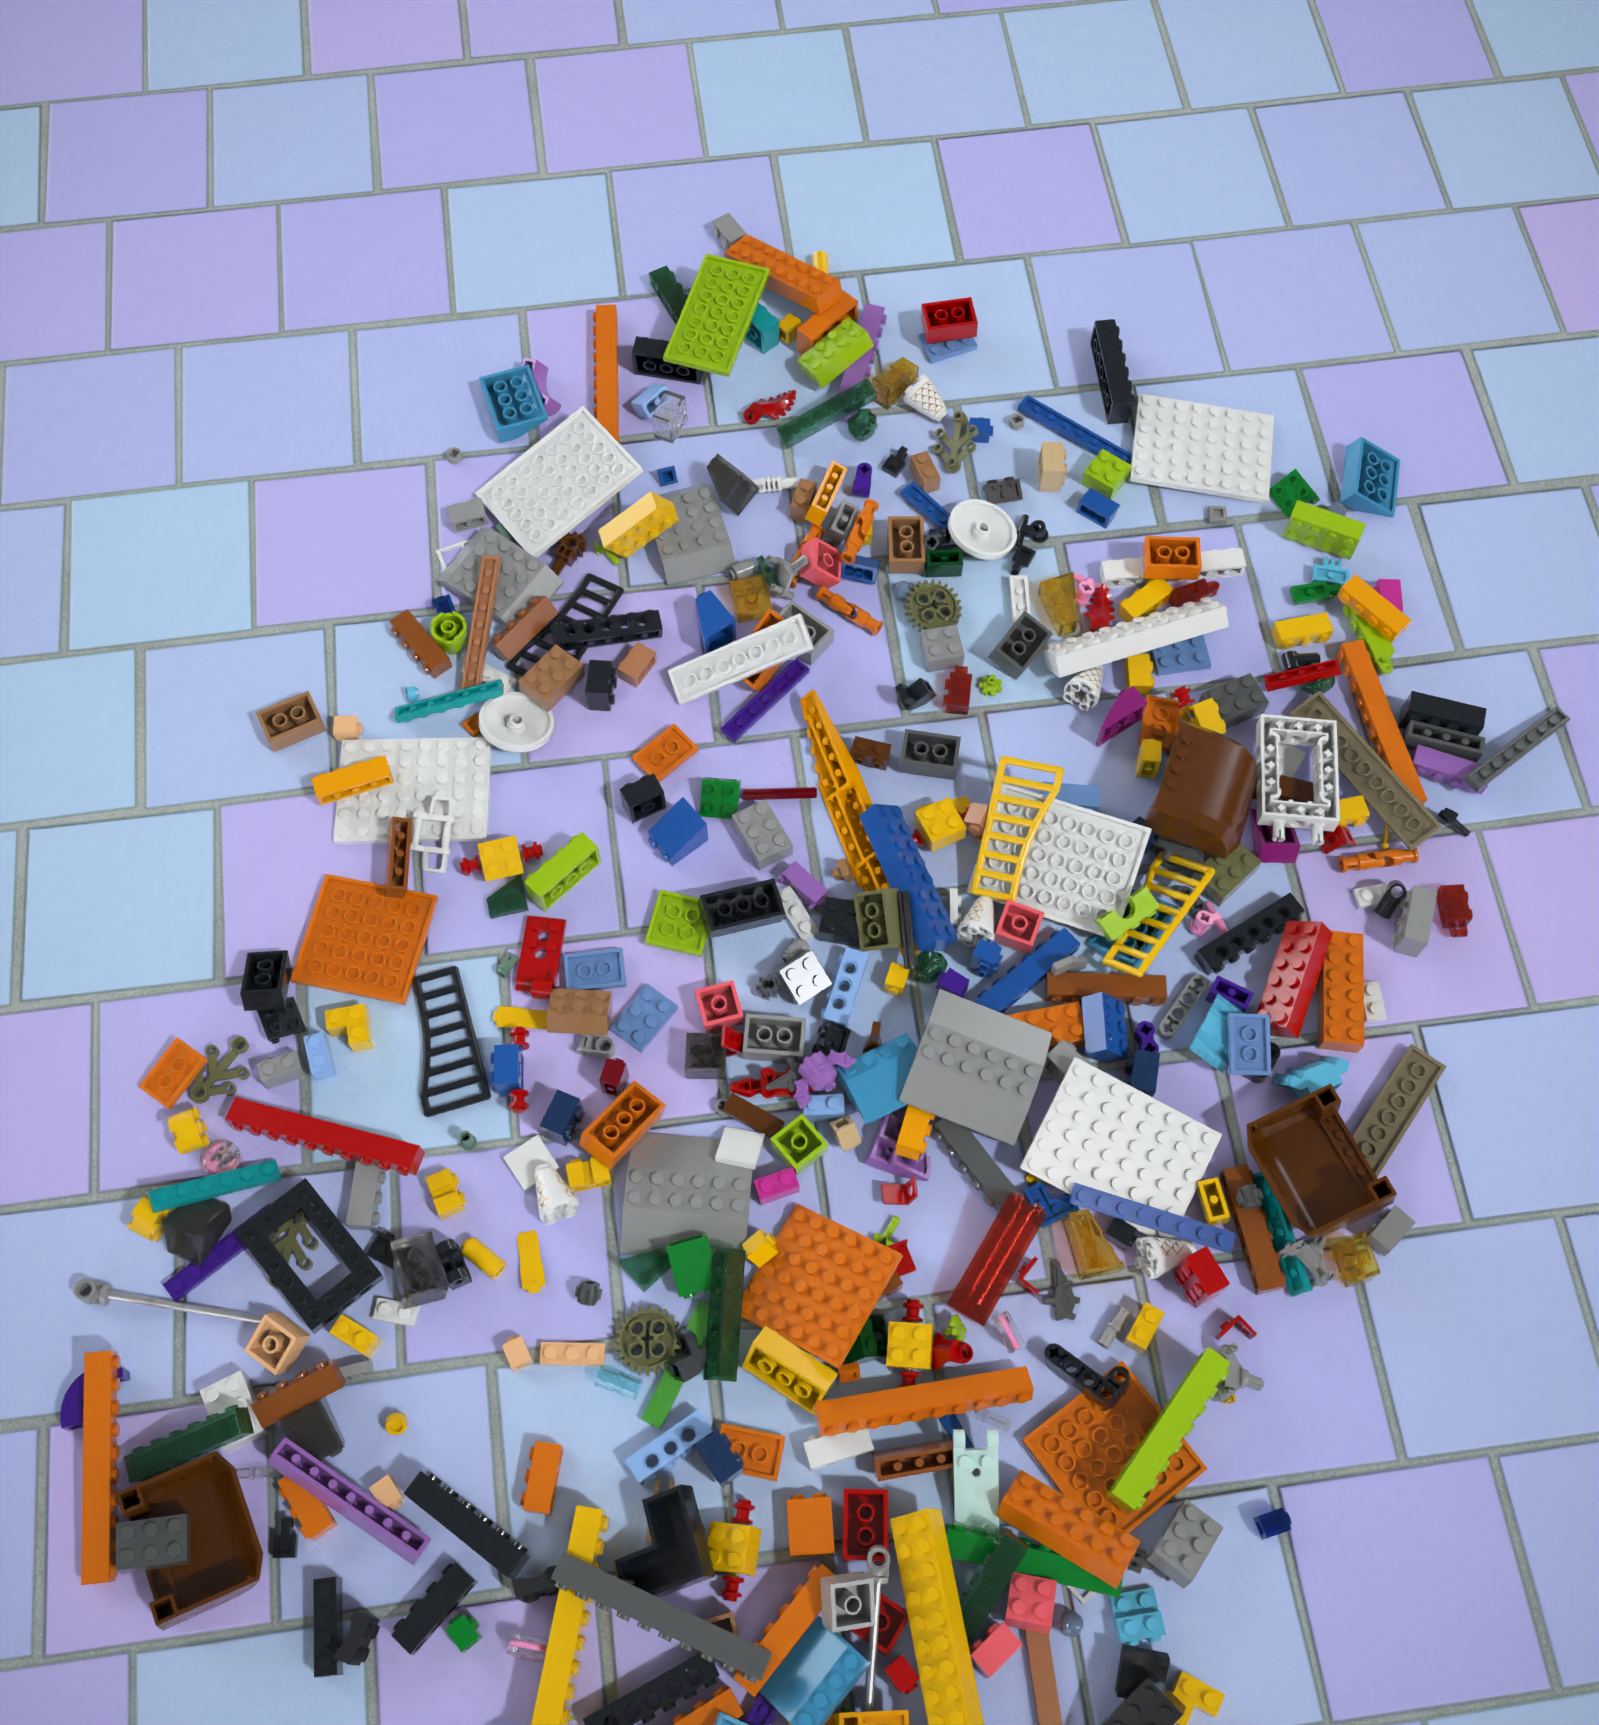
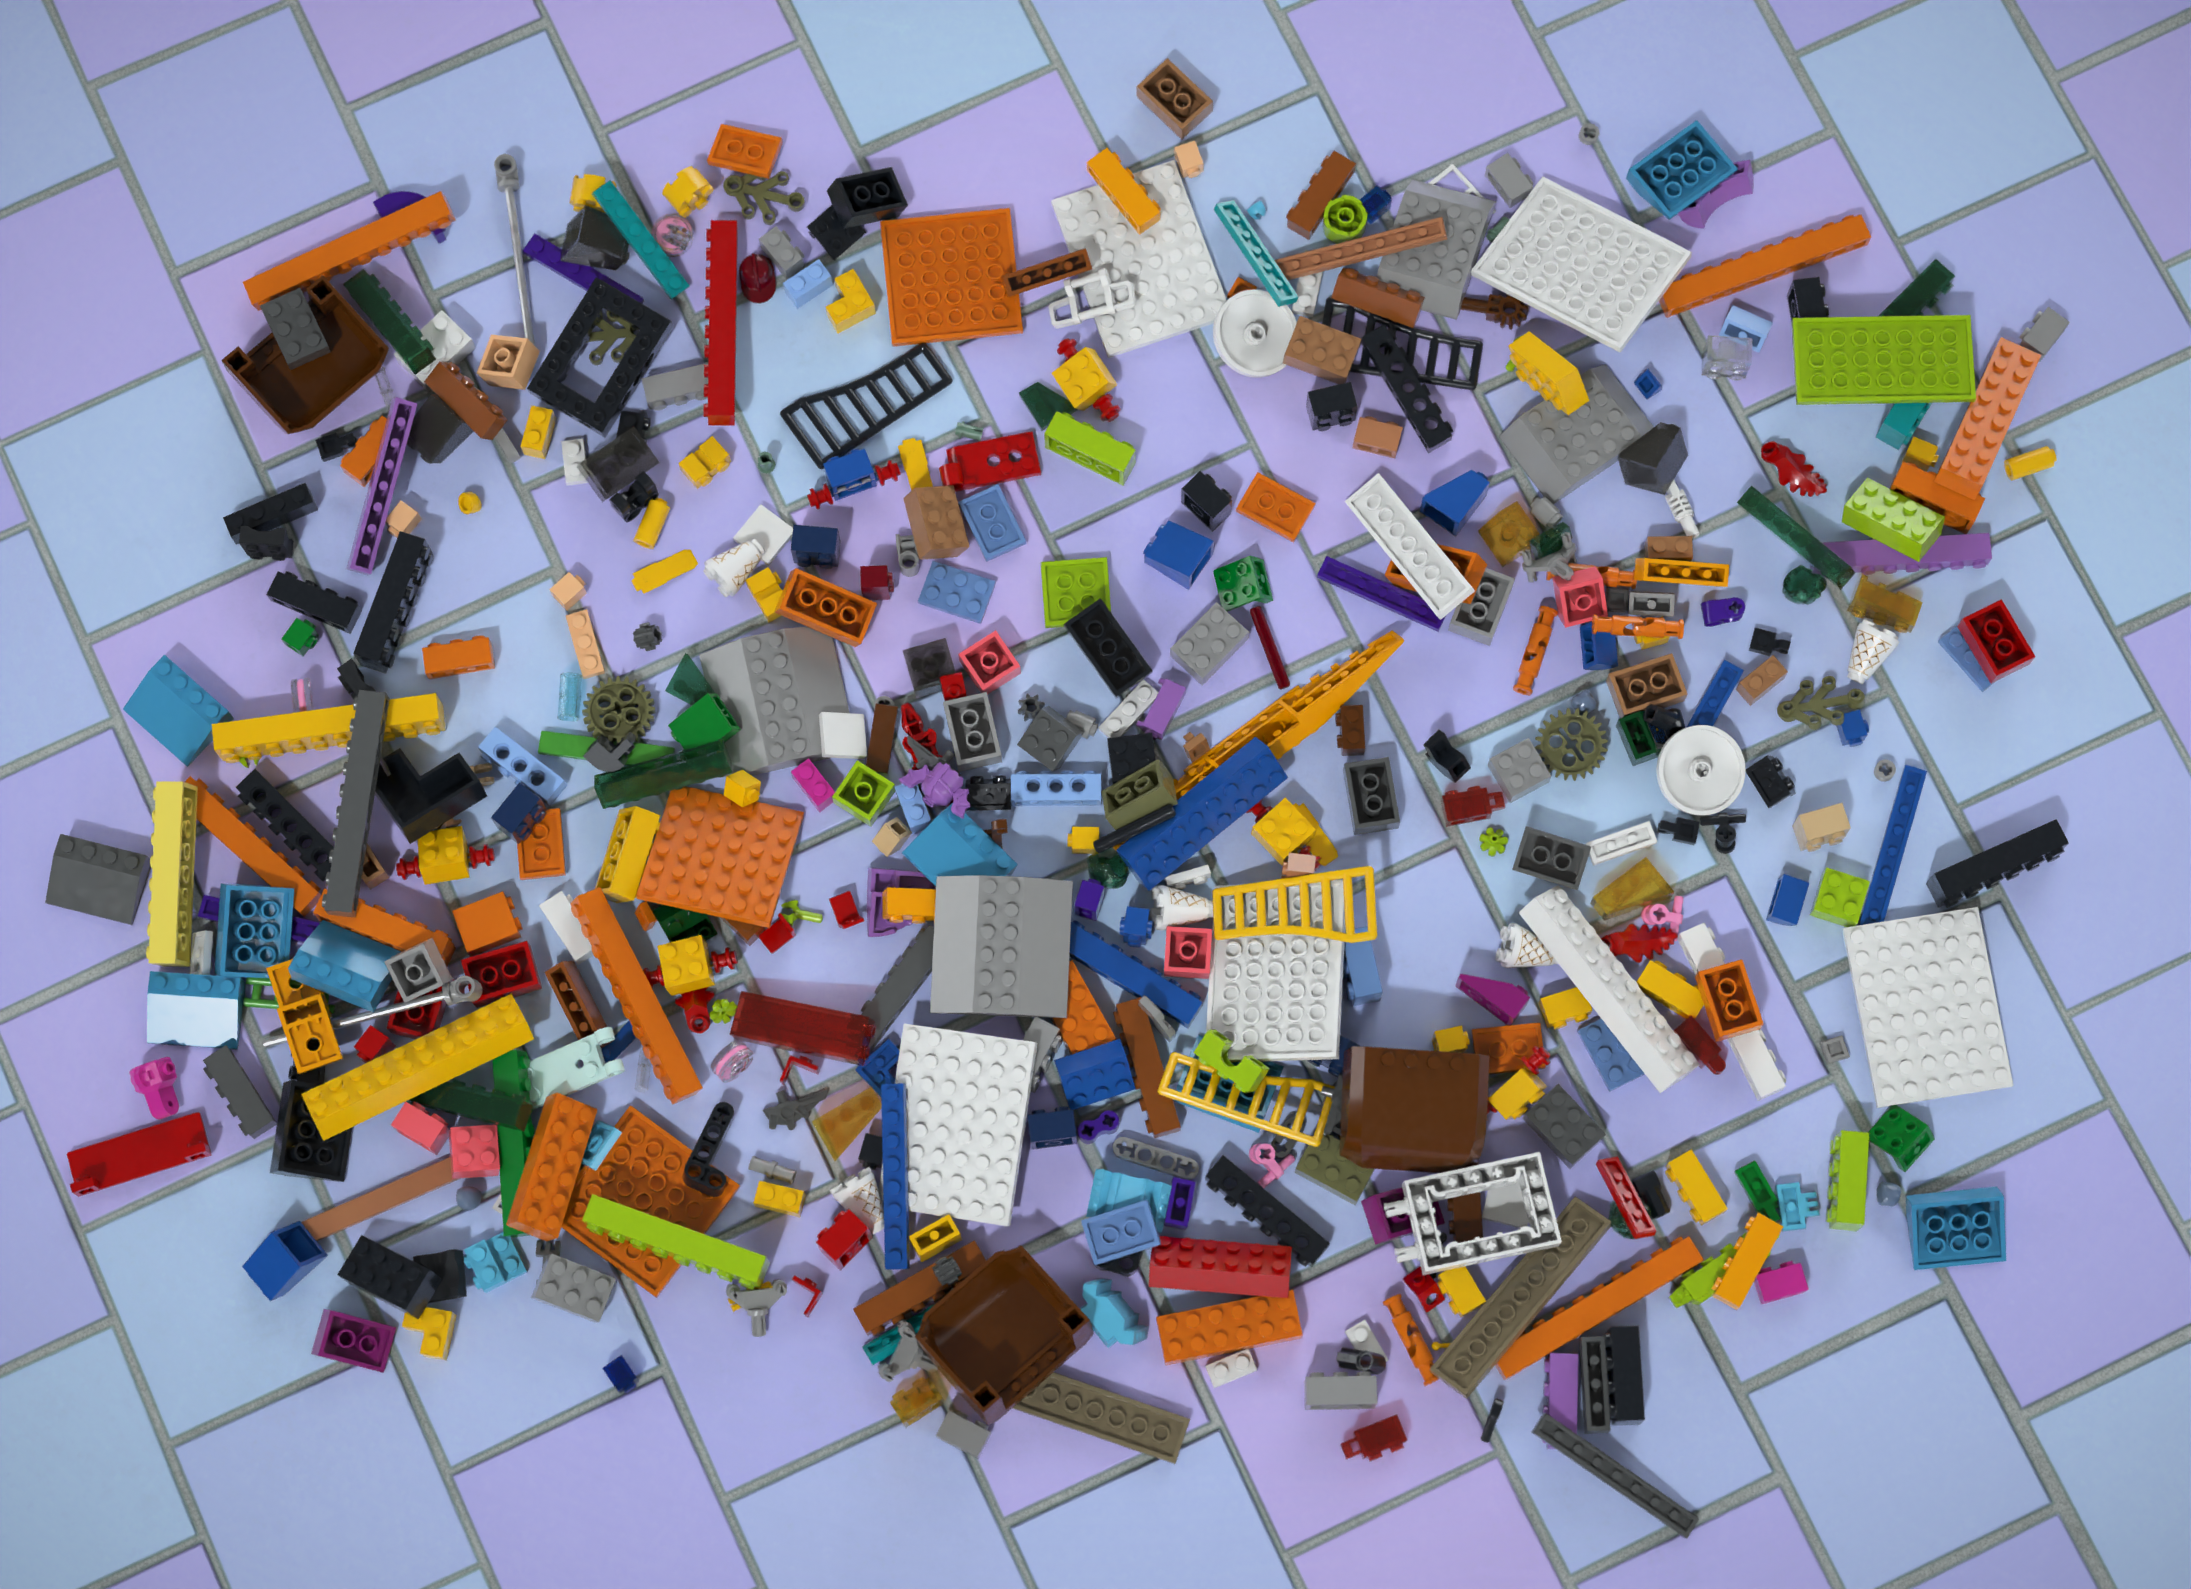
camera: 75 degrees right, 10 degrees up
none -> medium azure tile [581,1120,622,1171]
none -> dark red piece [739,253,776,303]

